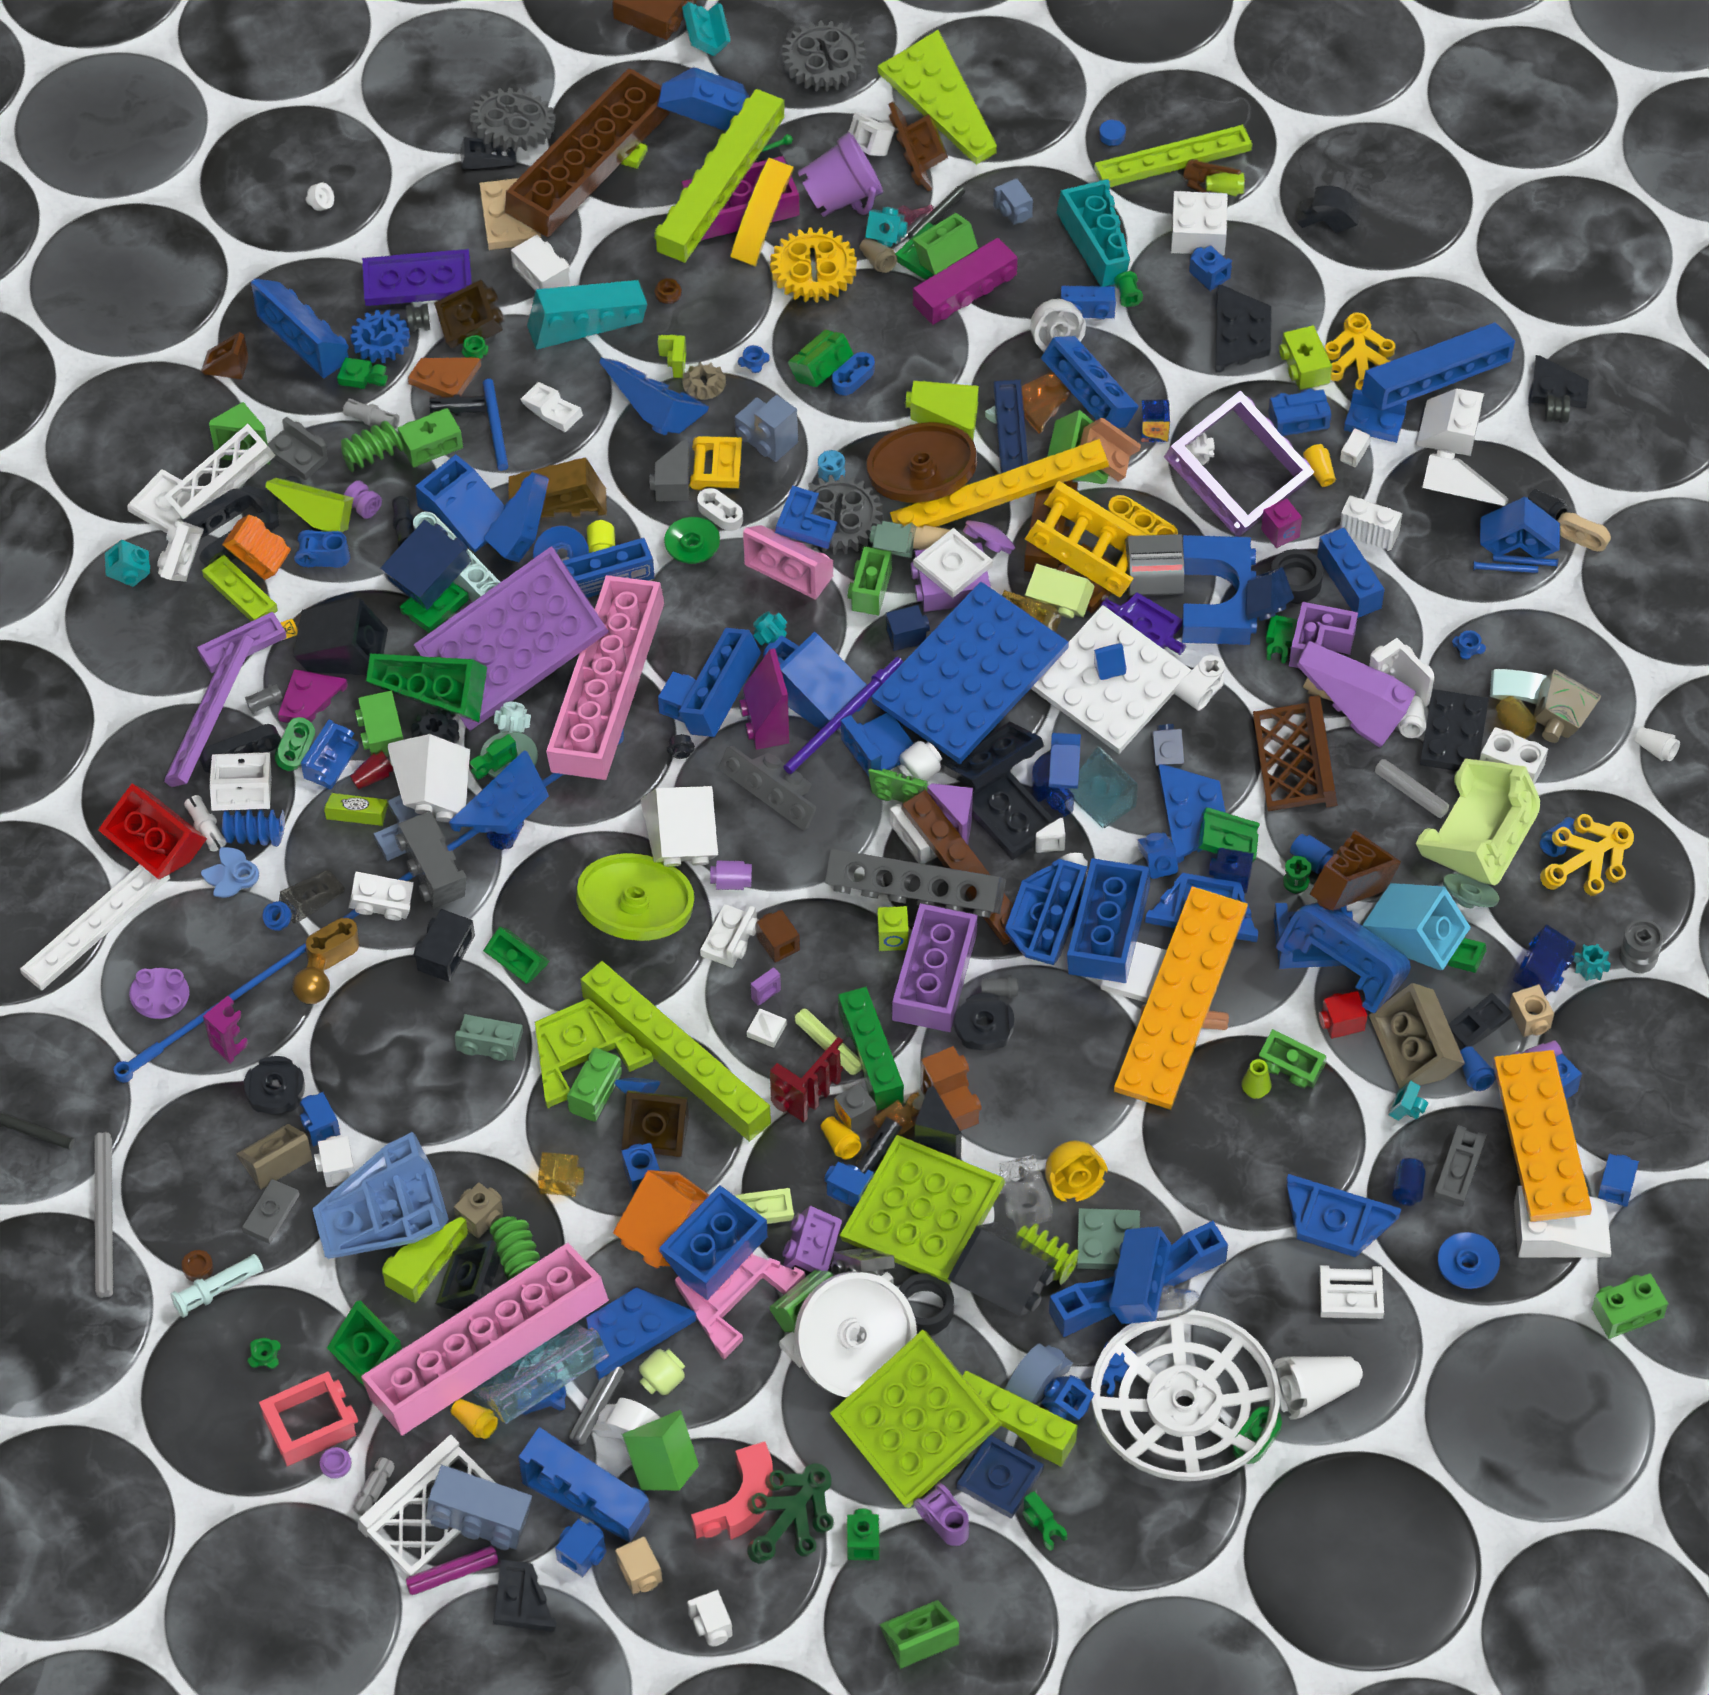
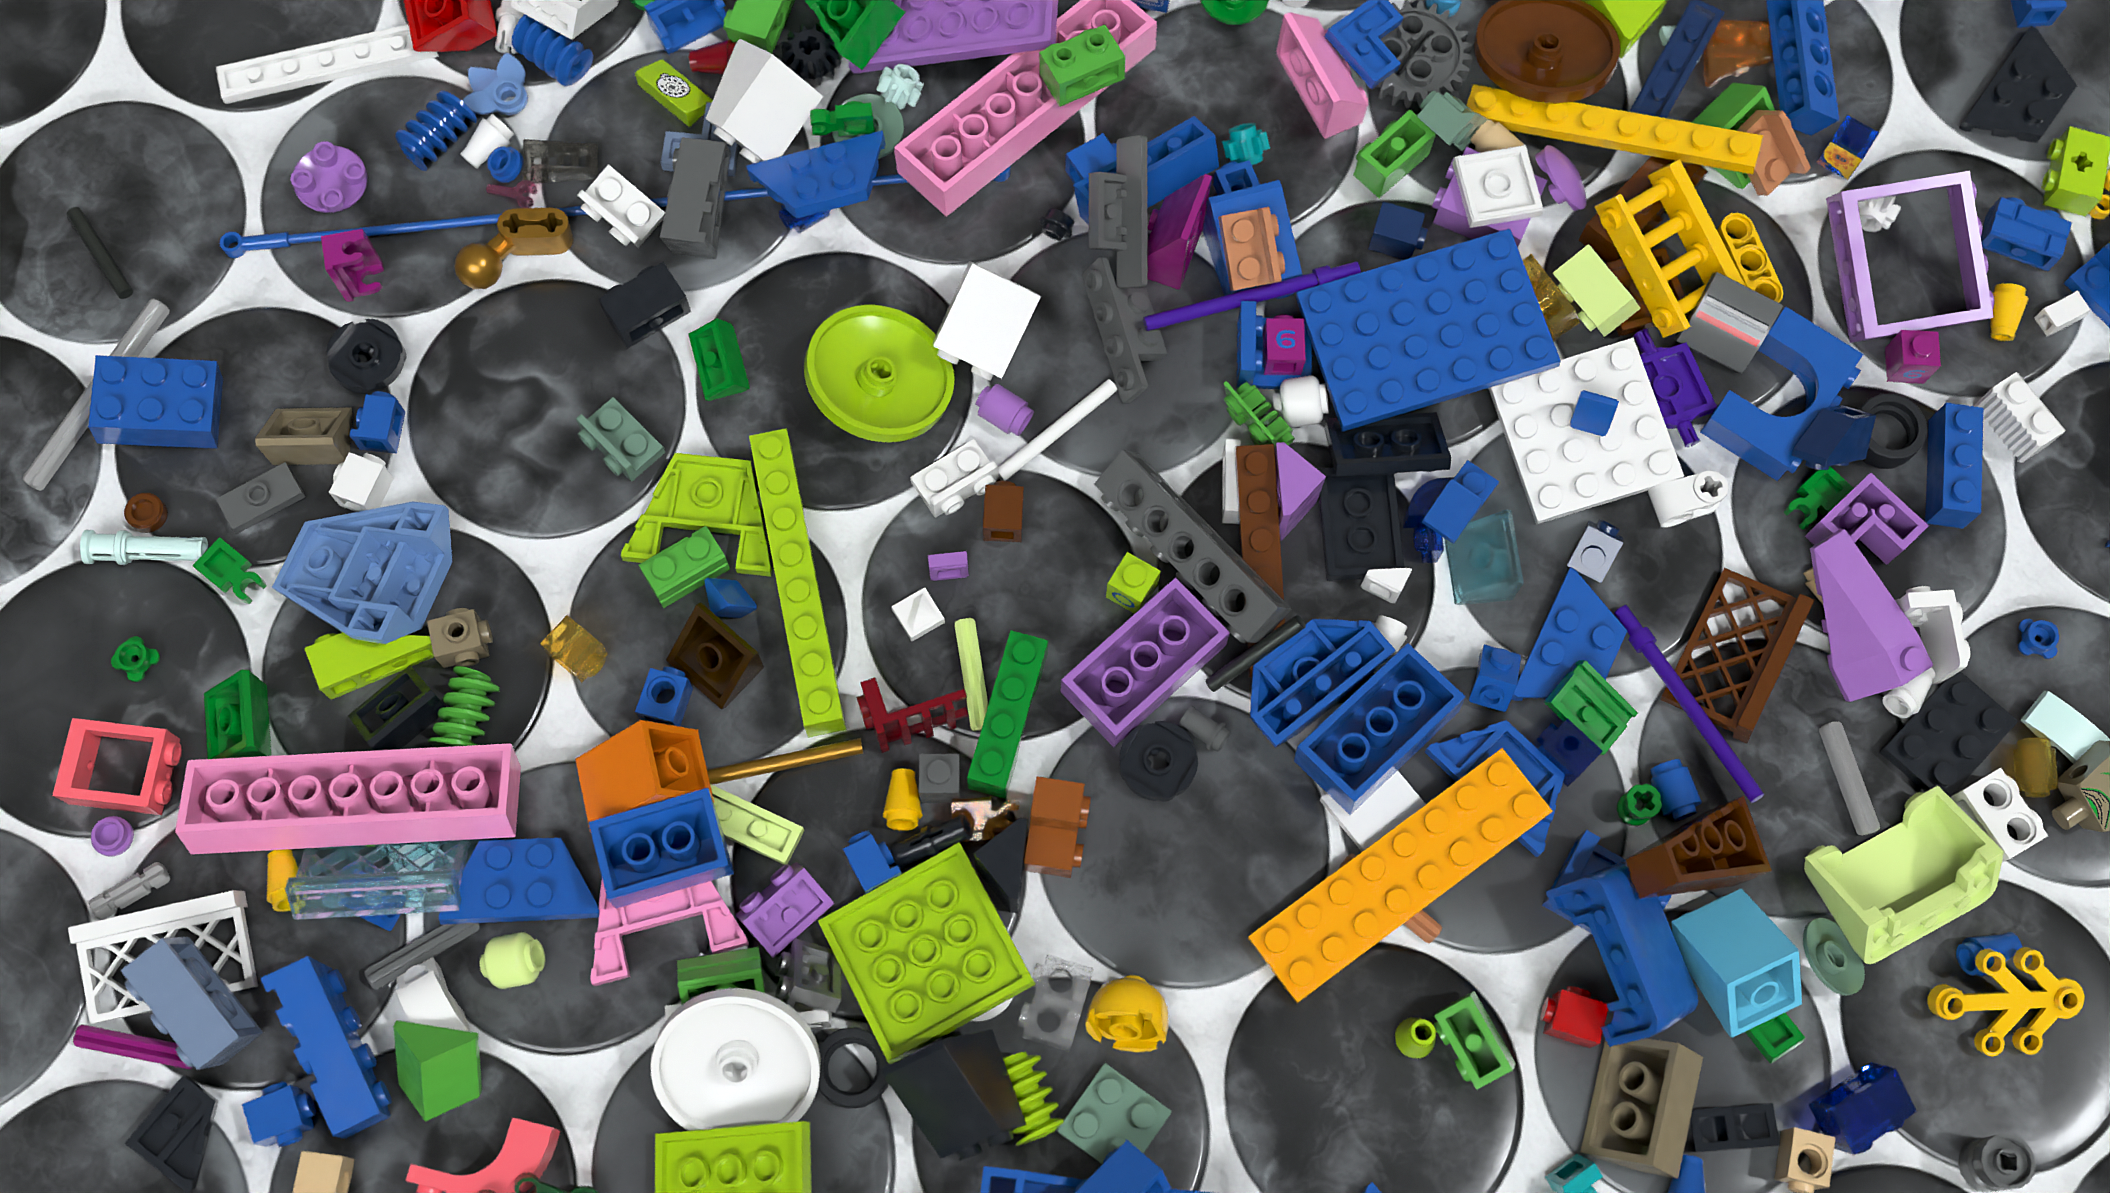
camera: 30 degrees right, 15 degrees up
teal gear [1573,944,1611,981] -> none
none -> blue brick [88,355,223,448]
none -> green plate [192,537,267,604]
none -> blue piece [395,90,477,171]
none -> white cone [461,114,514,169]
none -> clear pink hand [486,180,537,208]
none -> pearl gold bar [707,738,863,785]
none -> white bar [998,379,1117,481]
none -> bright green brick [1039,24,1125,107]
none -> dark grey bracket [1089,135,1148,289]
none -> pearl dark grey bar [1206,615,1306,692]
none -> nougat bracket [1218,207,1285,291]
none -> magenta brick [1263,315,1305,375]
none -> dark purple bar [1614,605,1765,803]

